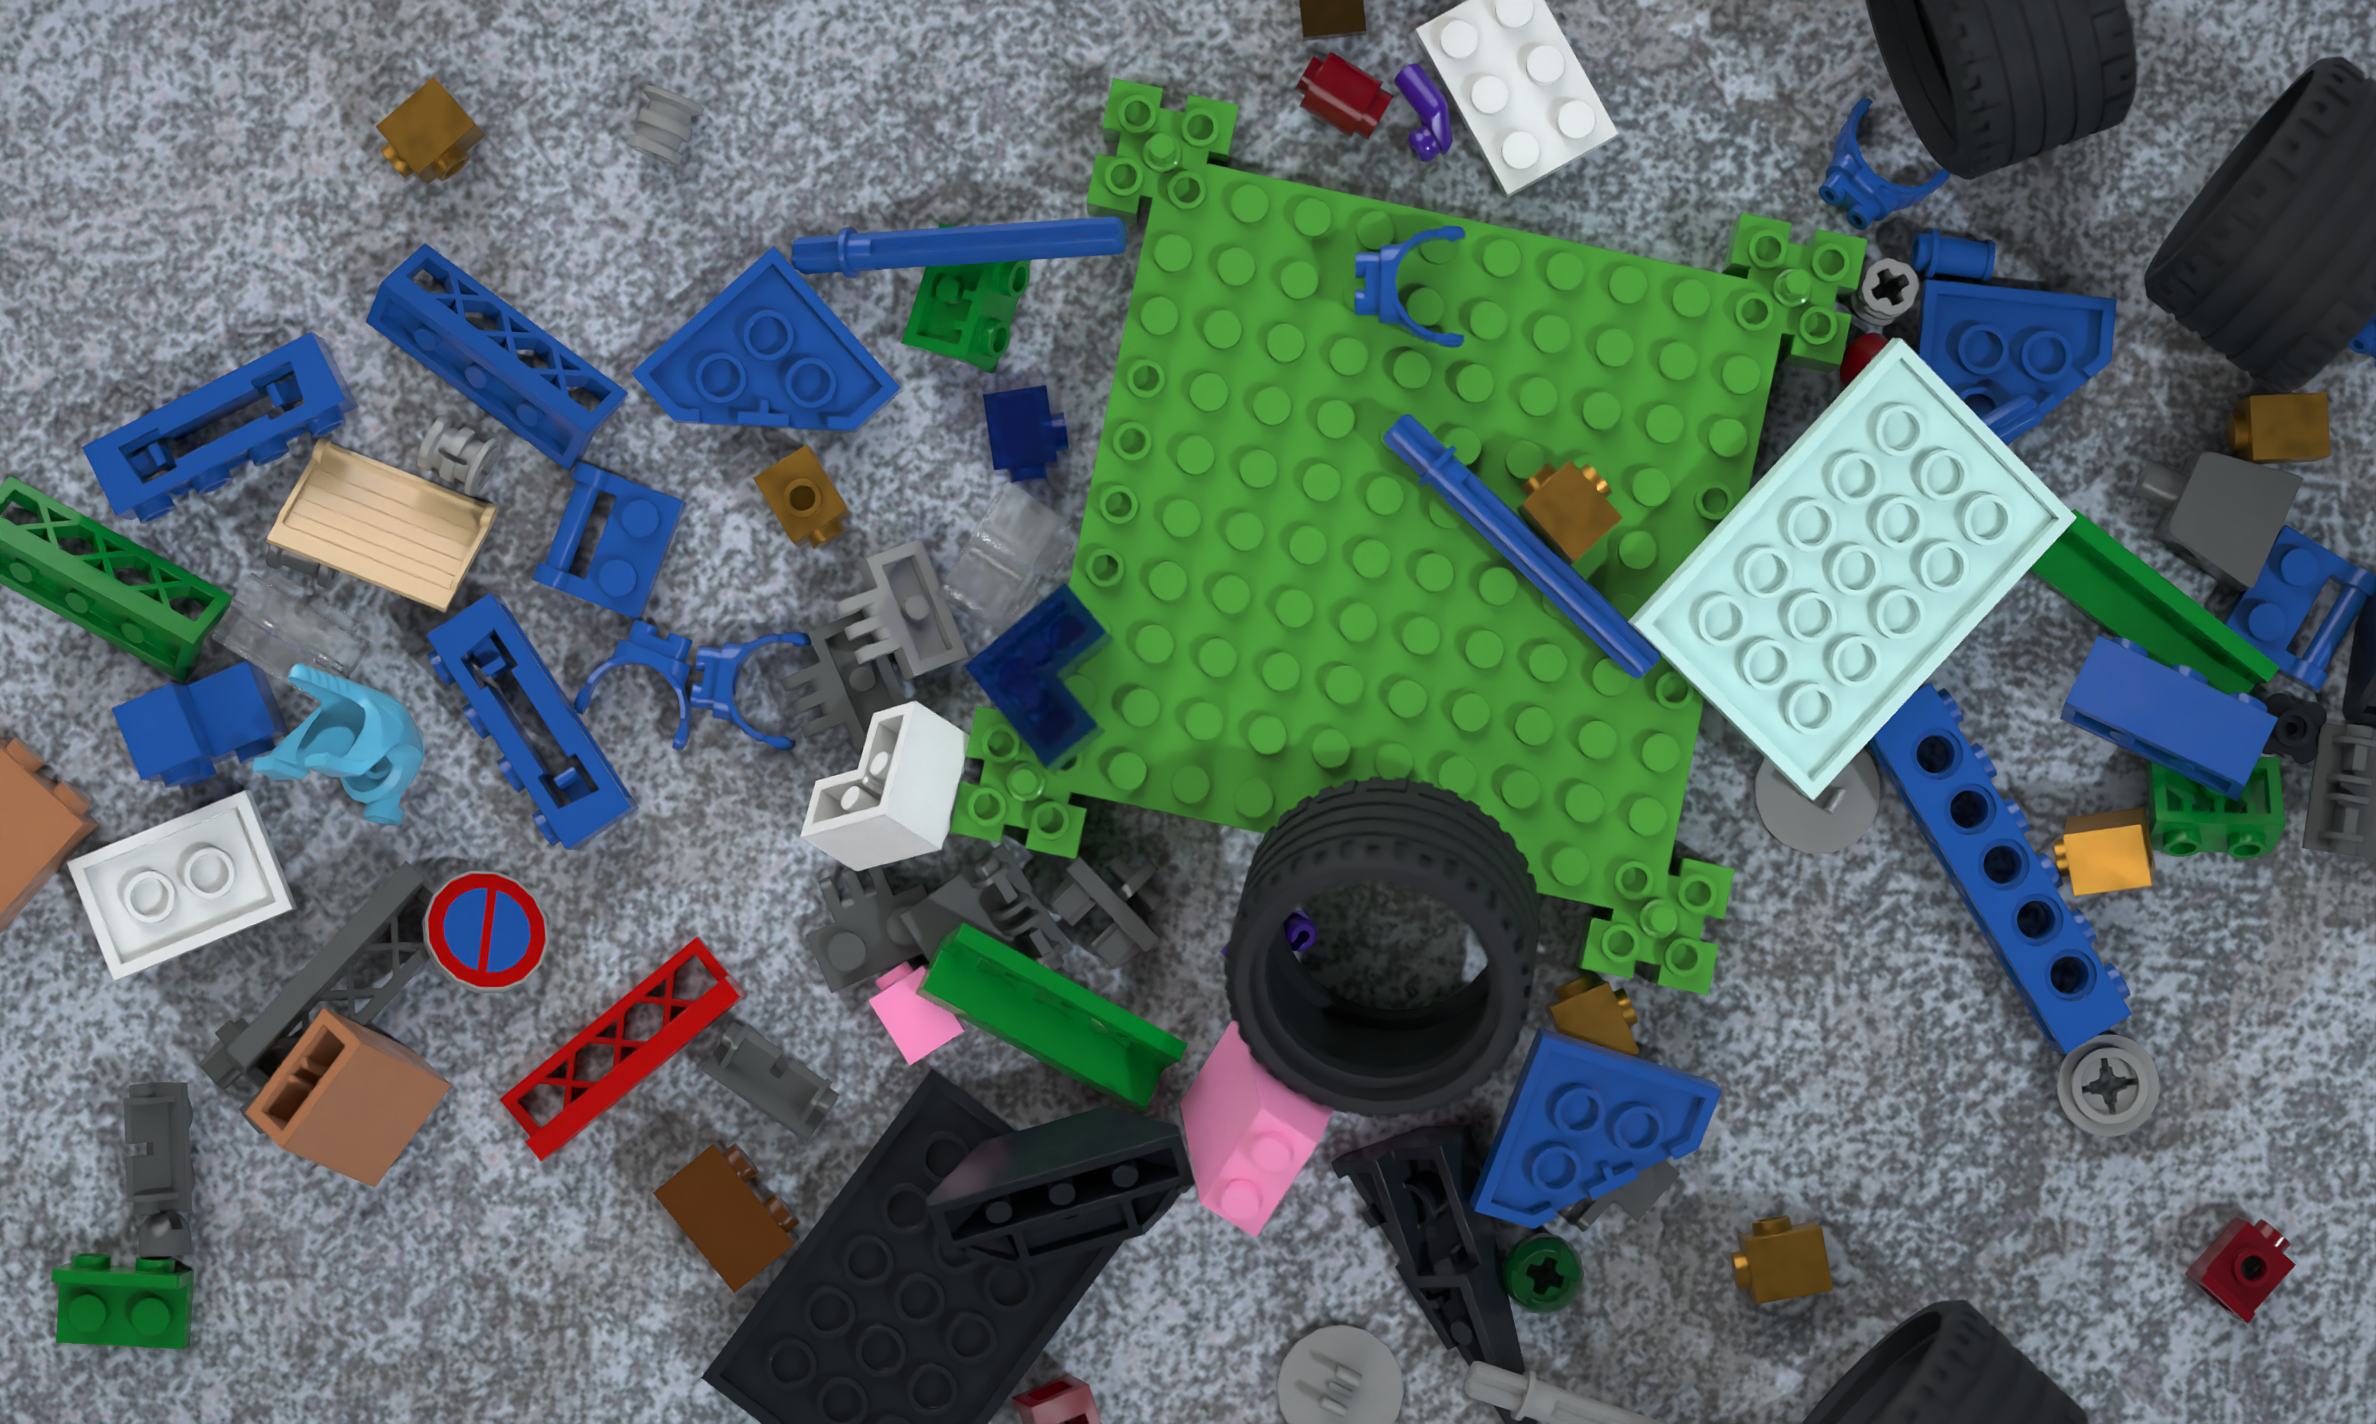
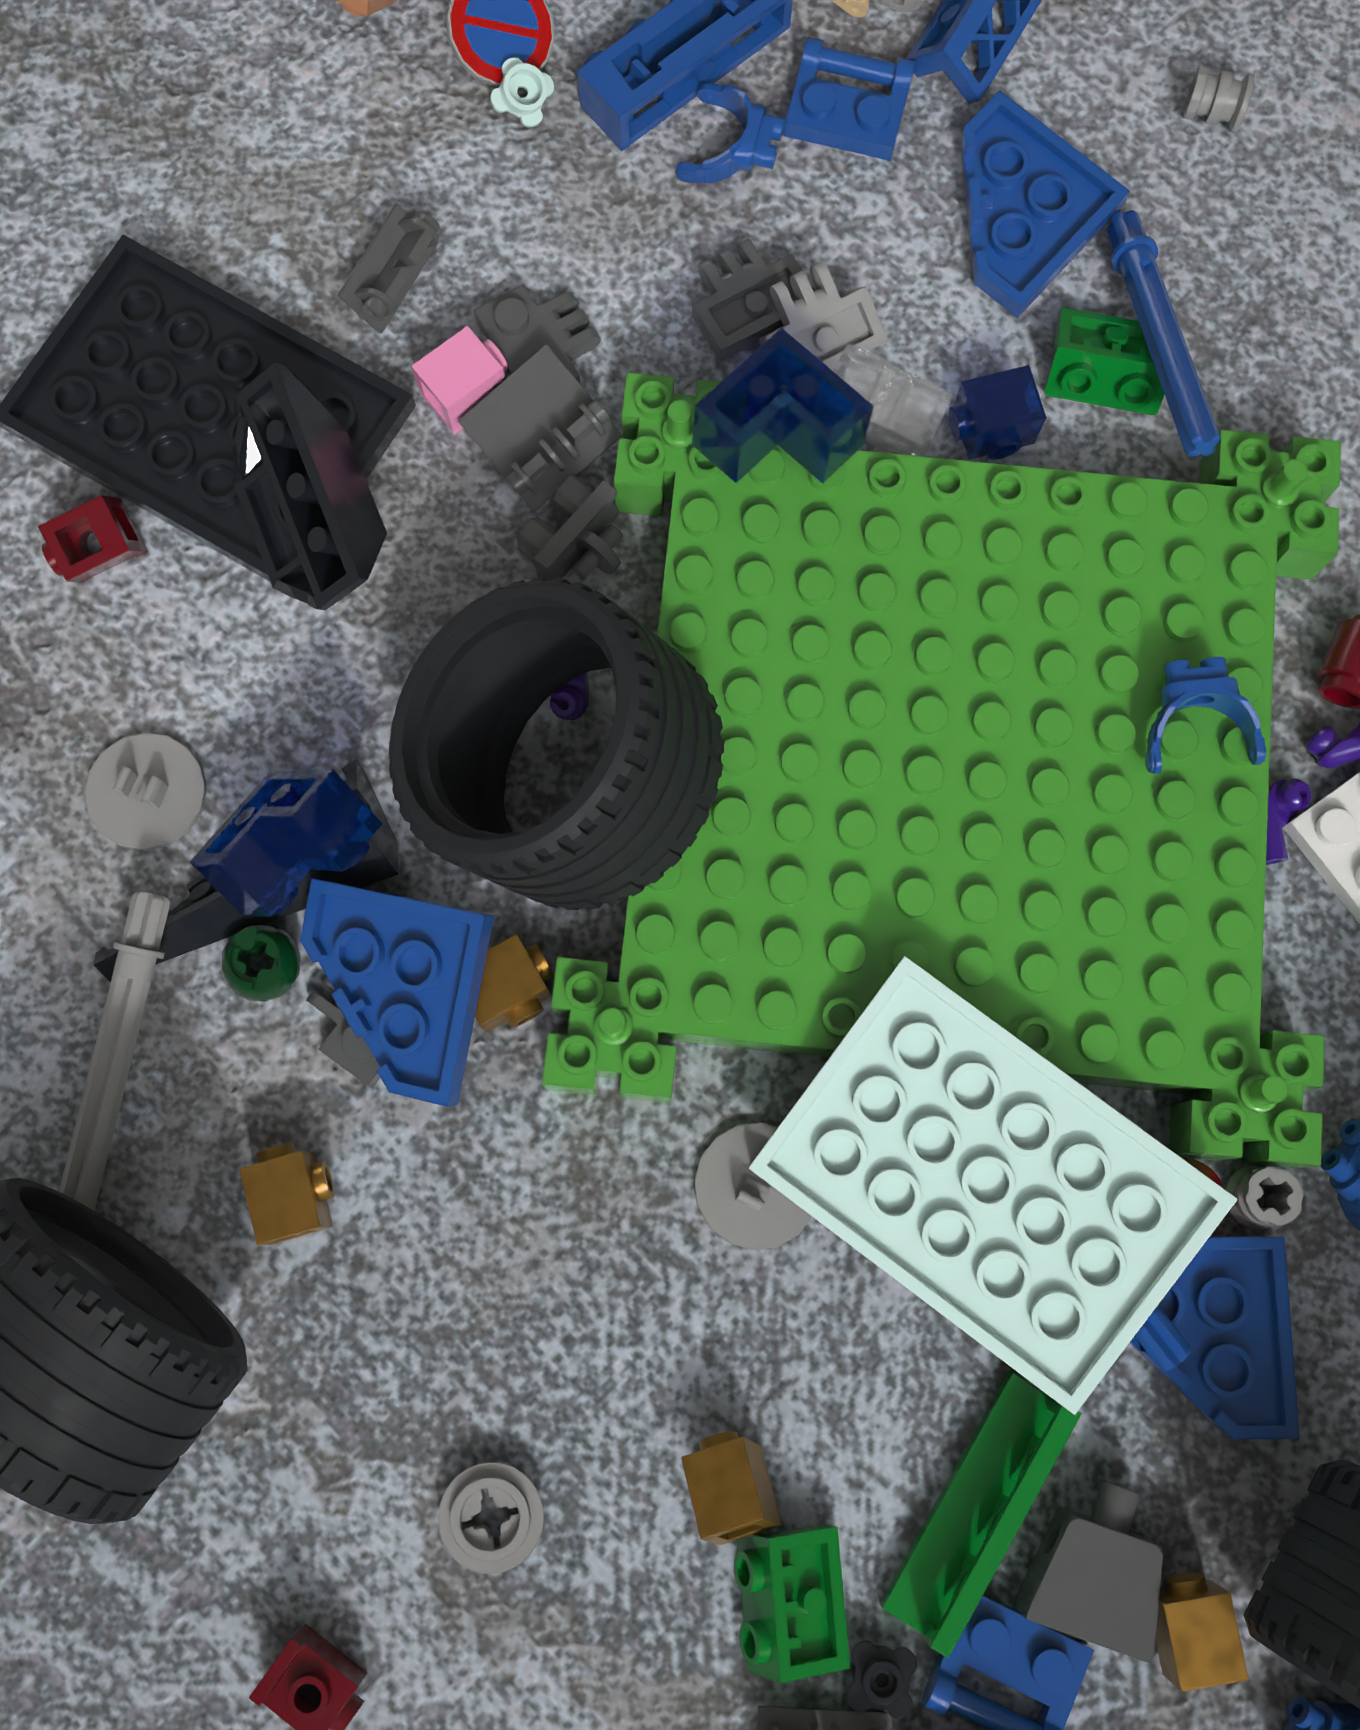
camera: 80 degrees right, 10 degrees down
red fence [500,936,747,1161] -> none
reddish brown brick [653,1140,800,1293] -> none
blue helmet [690,632,812,751] -> none
pearl gold brick [753,444,853,550] -> none
white brick [800,701,970,871] -> none
green fence [915,923,1188,1113] -> none
bright pink slope [1180,1021,1334,1238] -> none
blue axle [1383,413,1661,679] -> none
pearl gold brick [1517,460,1623,565] -> none
blue brick [1867,682,2132,1054] -> none
blue pin [1910,228,1995,281] -> none
blue brick [2060,635,2278,801] -> none
none -> clear blue brick [189,769,382,917]
none -> light aqua plate [490,58,554,127]
none -> dark purple arm [1266,778,1311,865]

